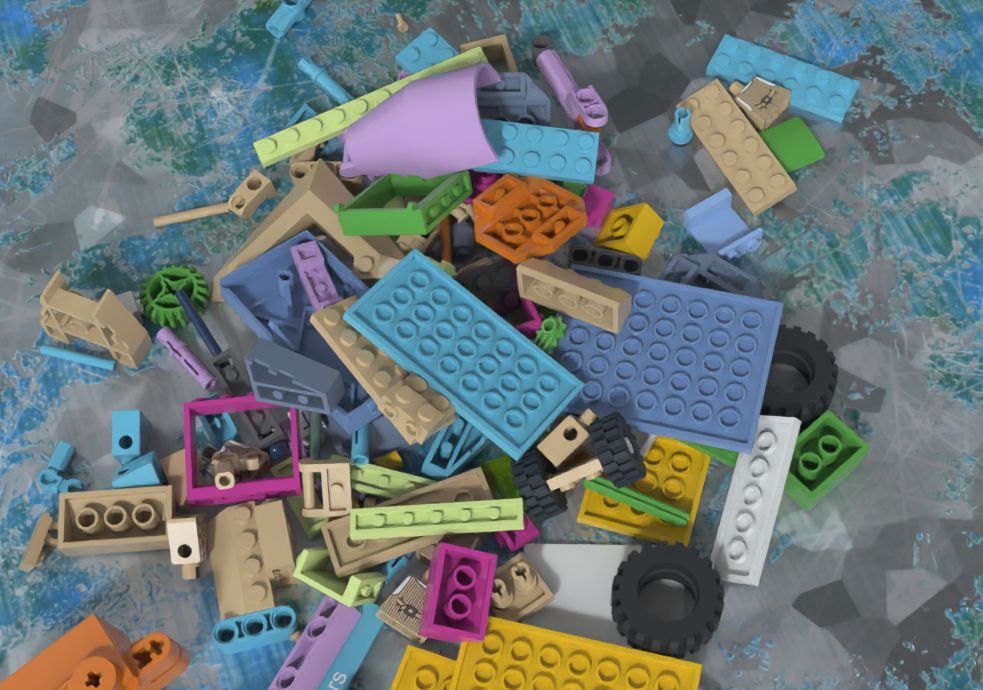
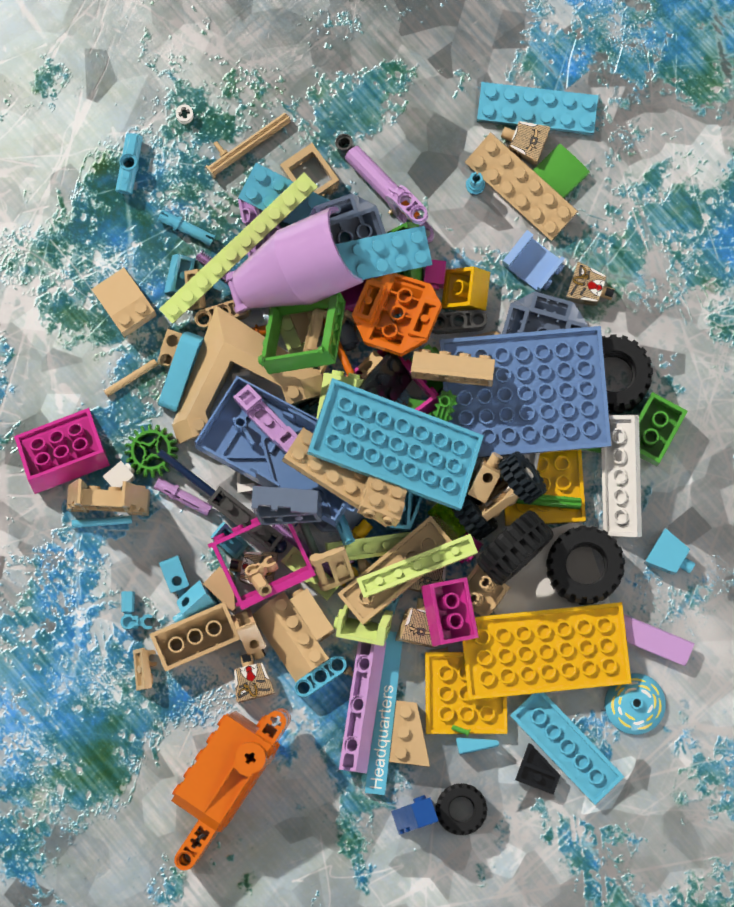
camera: 20 degrees left, 20 degrees up
none -> dark pink slope [14,408,110,494]
none -> tan slope [91,268,157,338]
none -> medium azure beam [158,331,204,412]
none -> tan axle [205,113,291,179]
none -> torso [234,654,275,703]
none -> black tyre [477,510,554,585]
none -> torso [565,262,615,306]
none -> medium azure torso [644,528,696,575]

